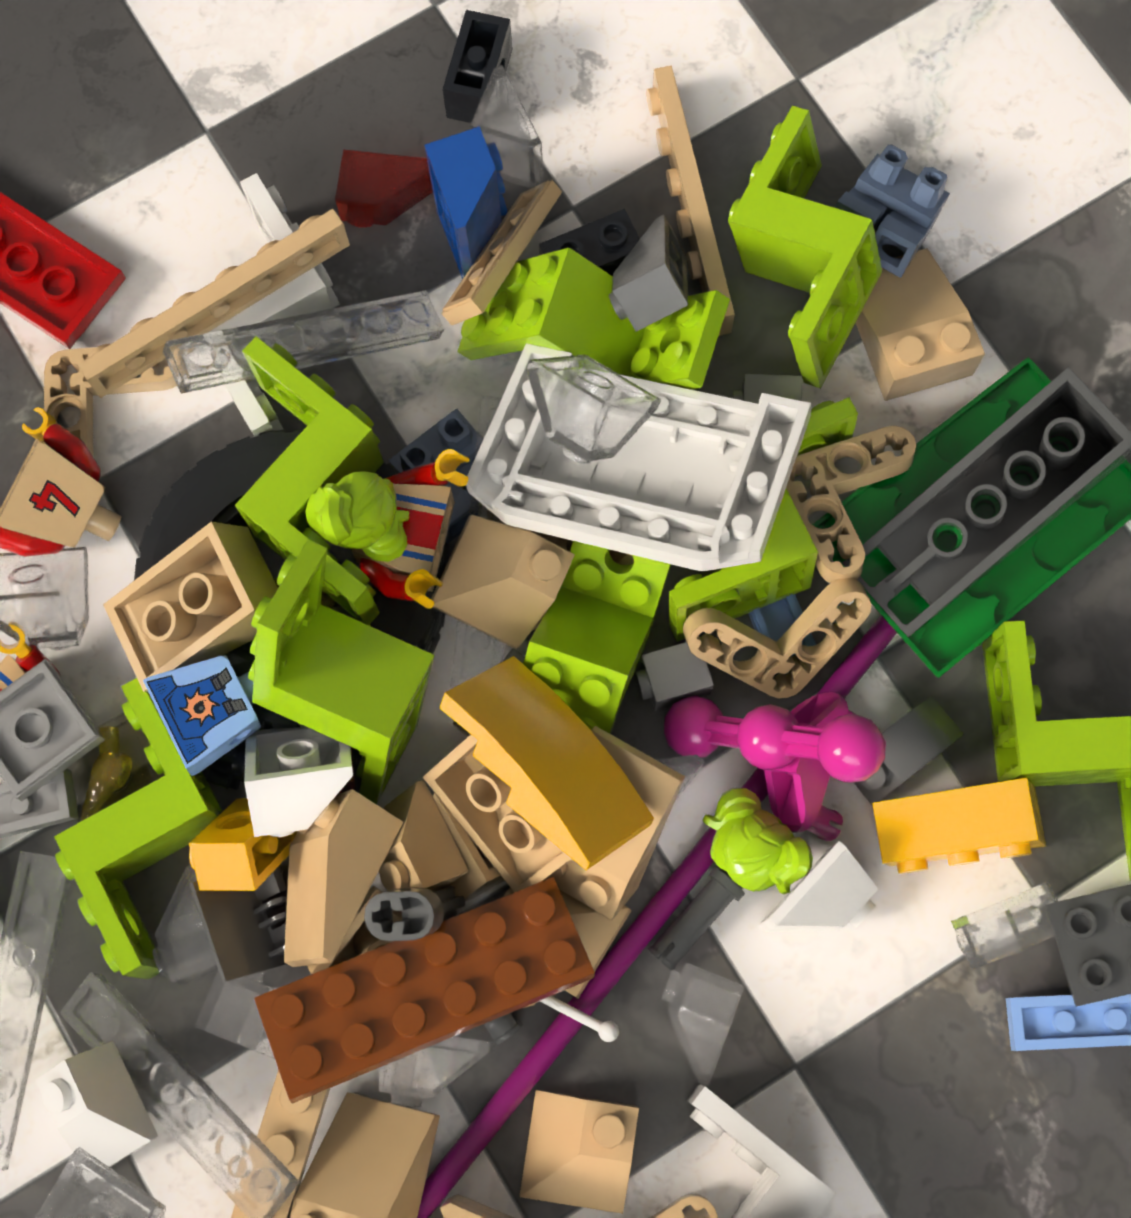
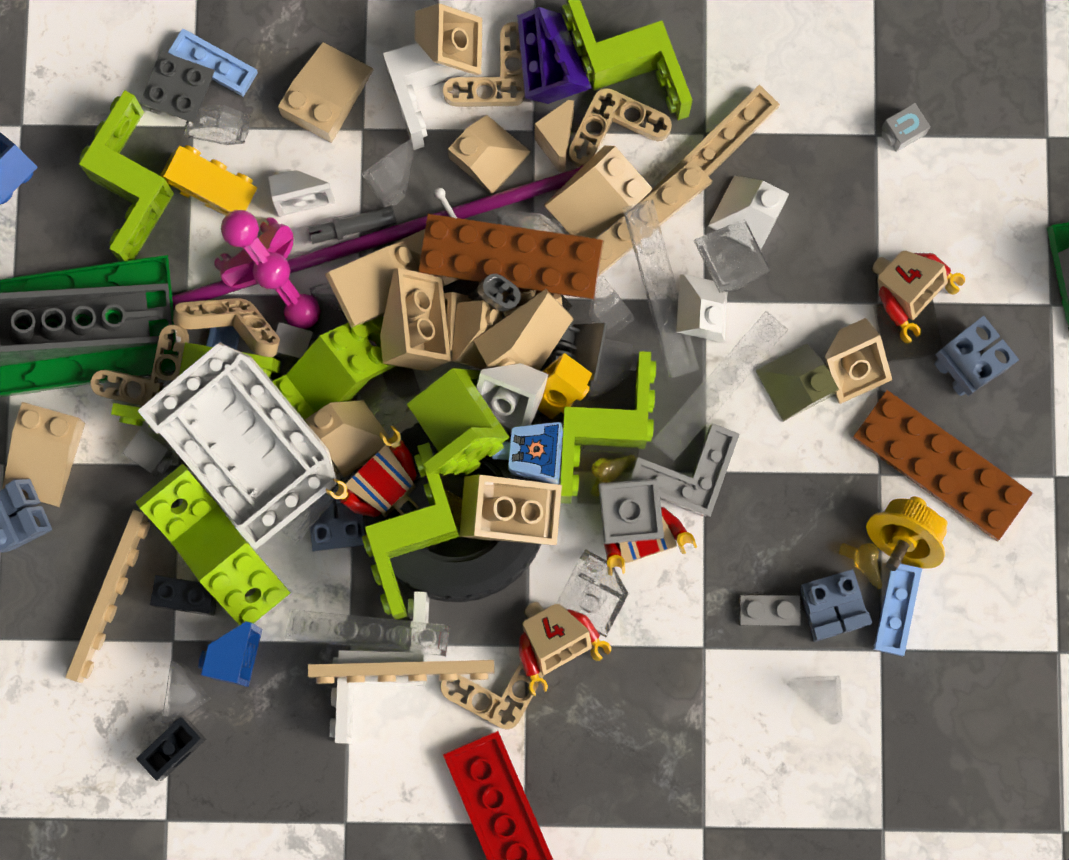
camera: 150 degrees left, 5 degrees up
lime hair [306,471,409,562] -> none
clear red slope [335,149,433,228] -> none
yellow slope [440,656,654,871] -> none
tan tile [441,180,562,325] -> none
clear slope [526,354,661,464] -> none
dark grey slope [609,215,688,332] -> none
lime hair [702,788,813,894] -> none
lime bracket [728,106,882,389] -> none
dark grey brick [854,696,964,806] -> none
none -> tan slope [278,42,373,143]

